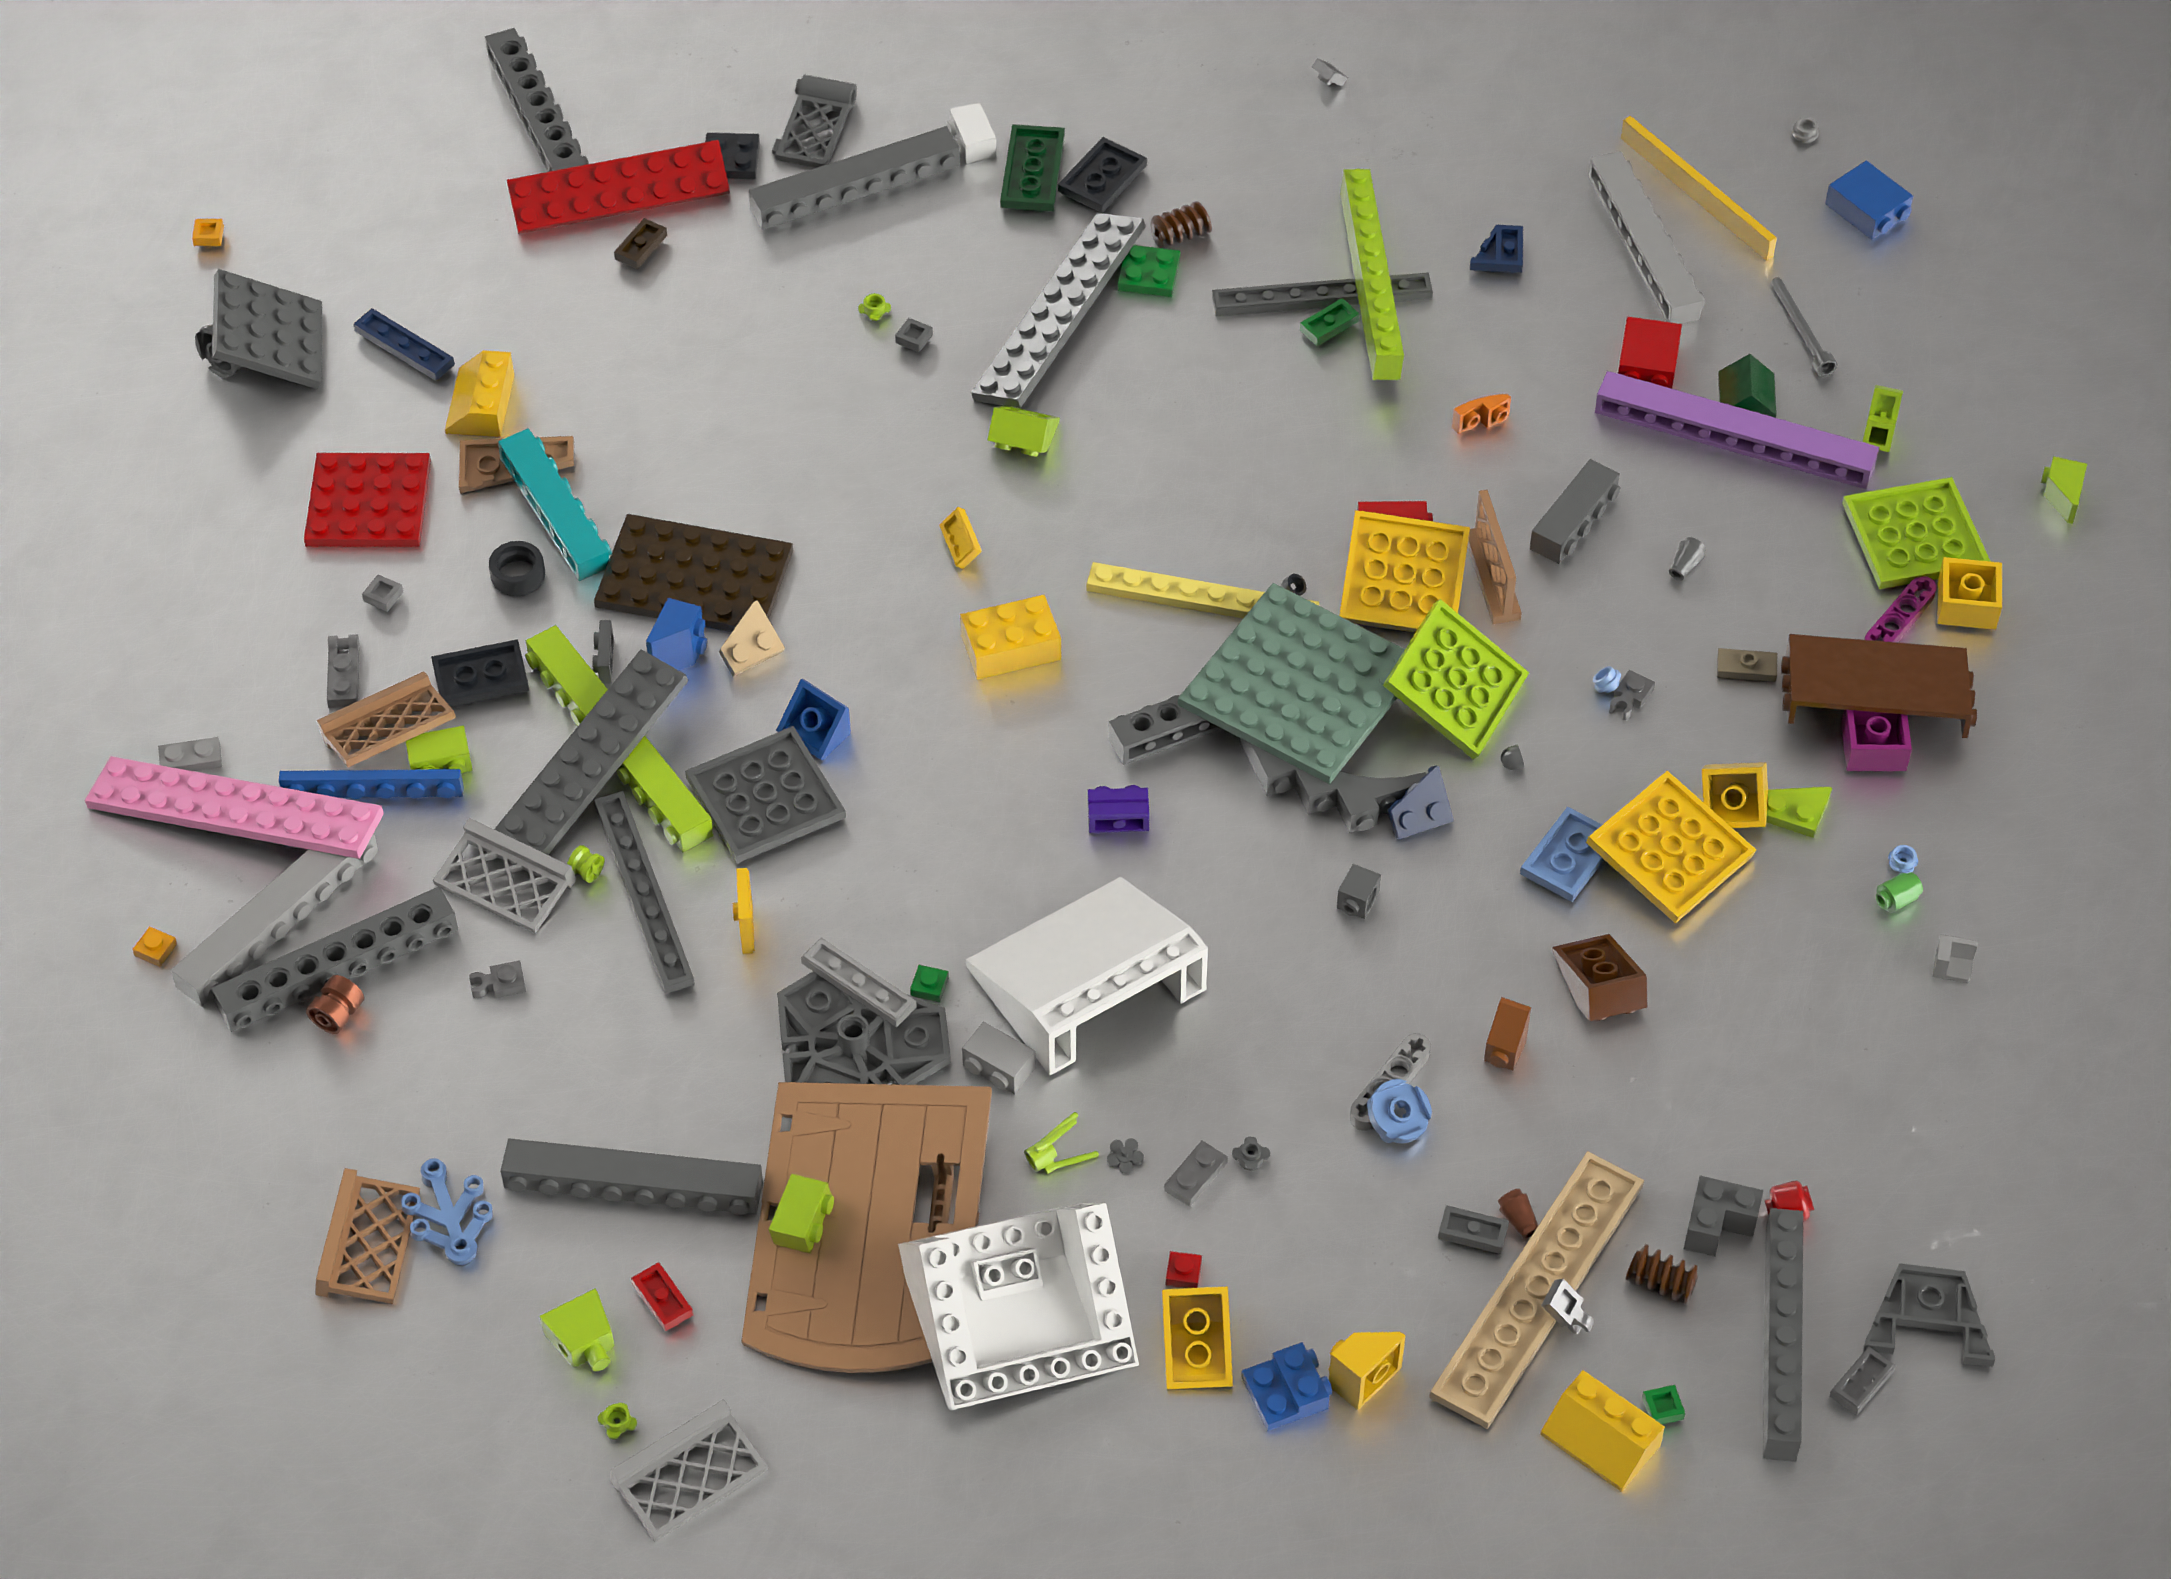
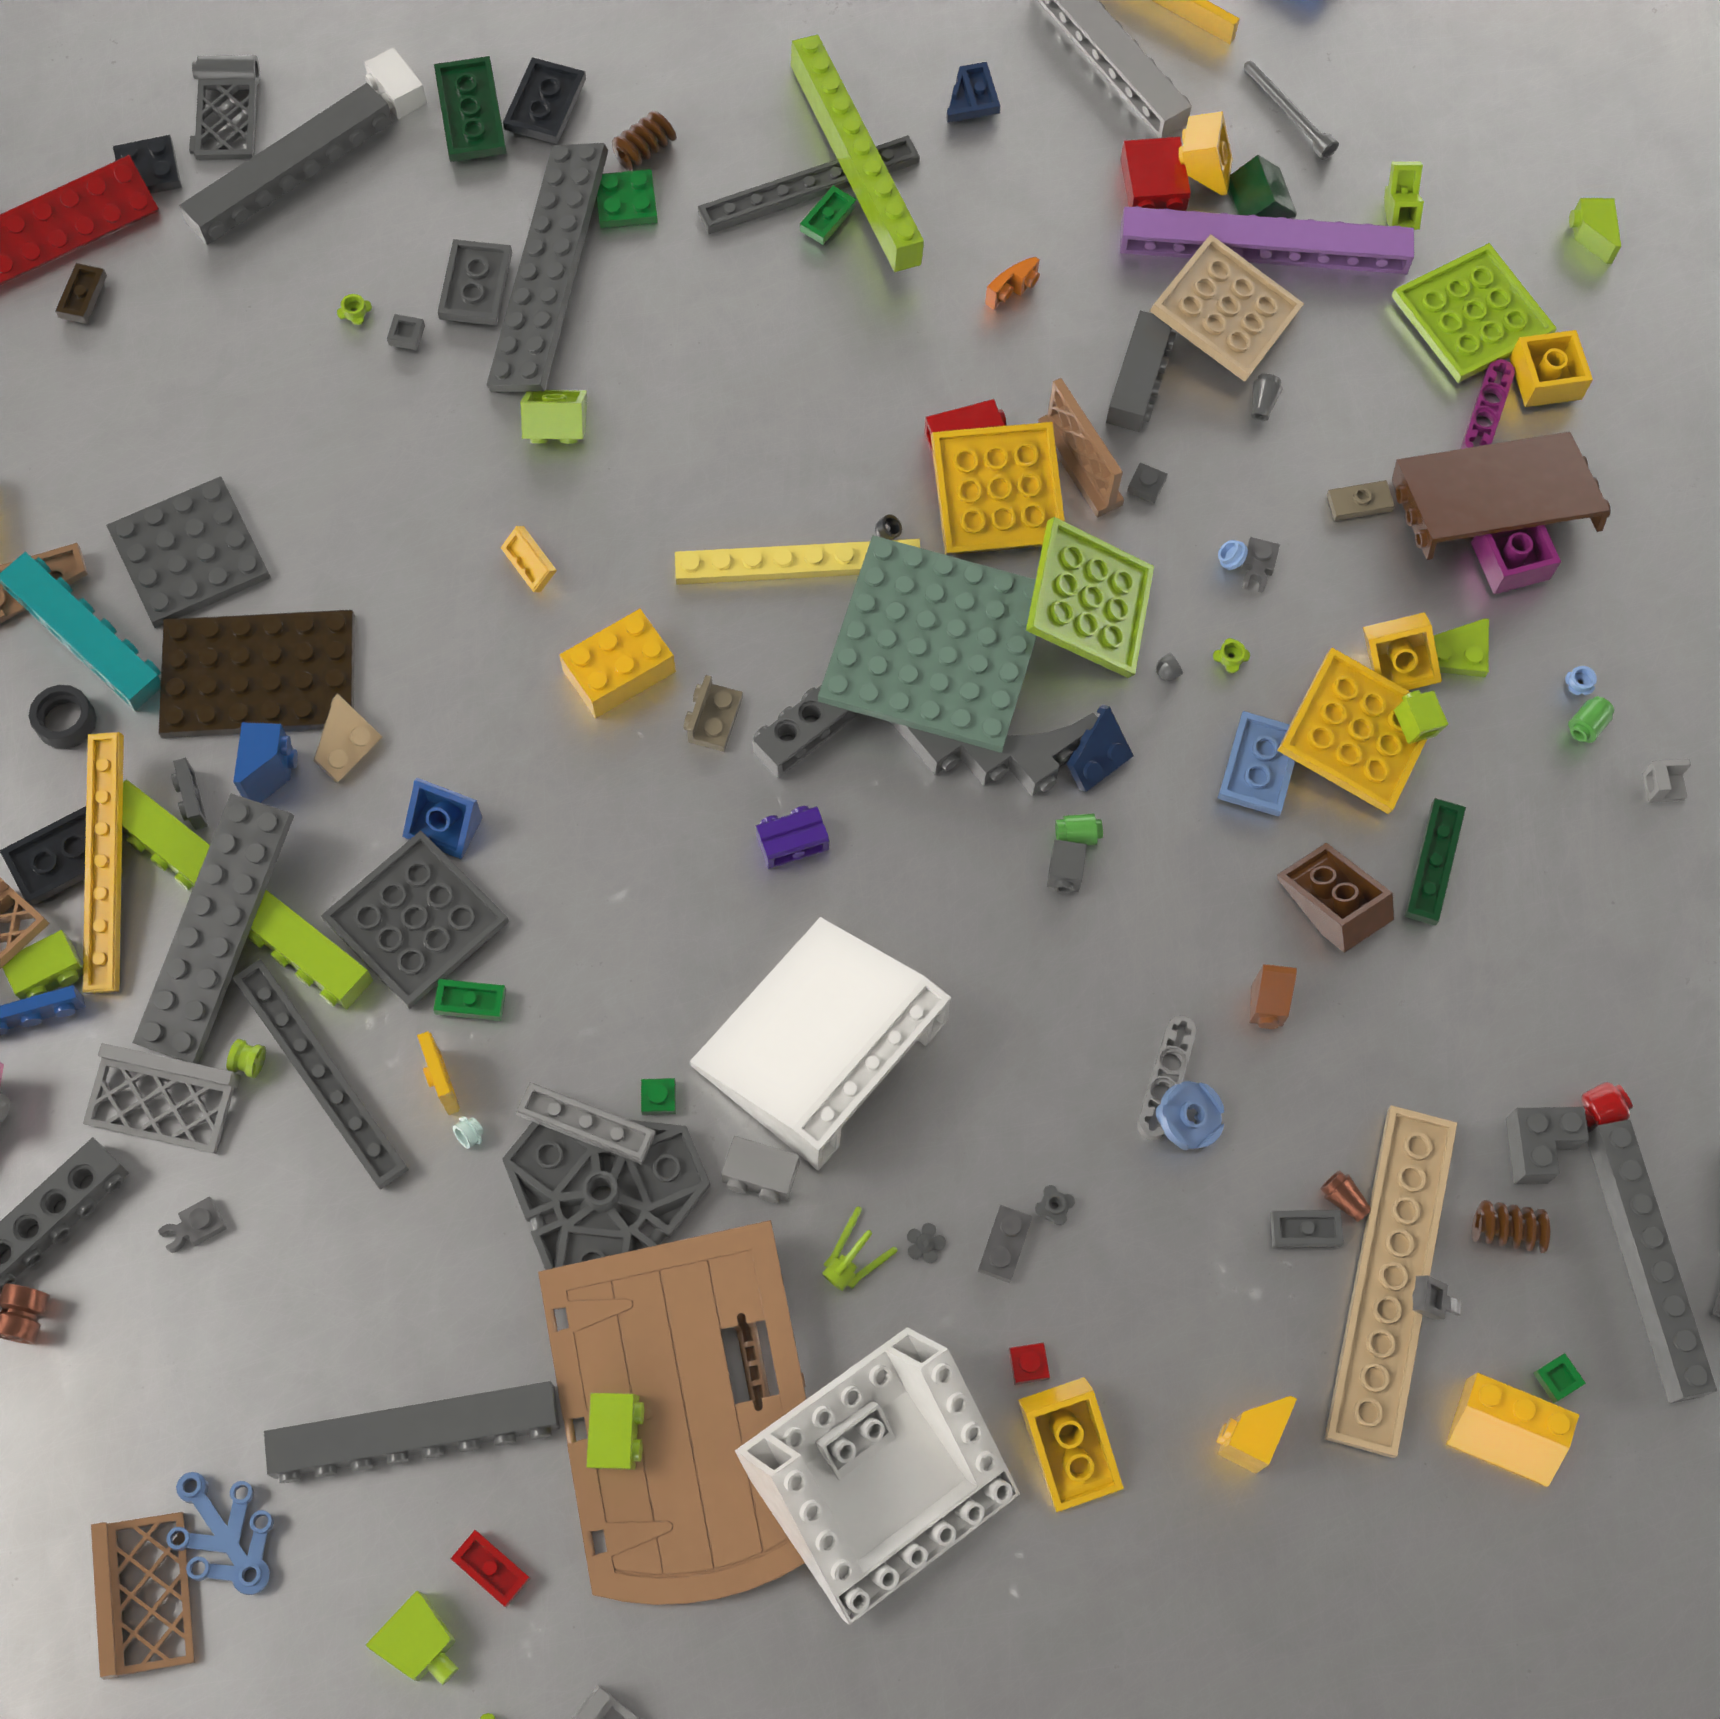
camera: 20 degrees left, 15 degrees up
blue plate [1241,1342,1333,1431] -> none
none -> yellow tile [82,732,124,994]
none -> dark grey plate [106,476,271,628]
none -> green plate [433,979,506,1021]
none -> dark grey plate [437,239,512,325]
none -> light aqua plate [453,1116,484,1149]
none -> dark tan bracket [683,675,743,752]
none -> bright green brick [1055,813,1103,846]
none -> dark grey plate [1127,462,1168,504]
none -> tan plate [1150,234,1304,382]
none -> yellow slope [1179,111,1233,195]
none -> lime plate [1213,638,1250,673]
none -> lime brick [1394,690,1449,744]
none -> dark green plate [1404,798,1466,926]

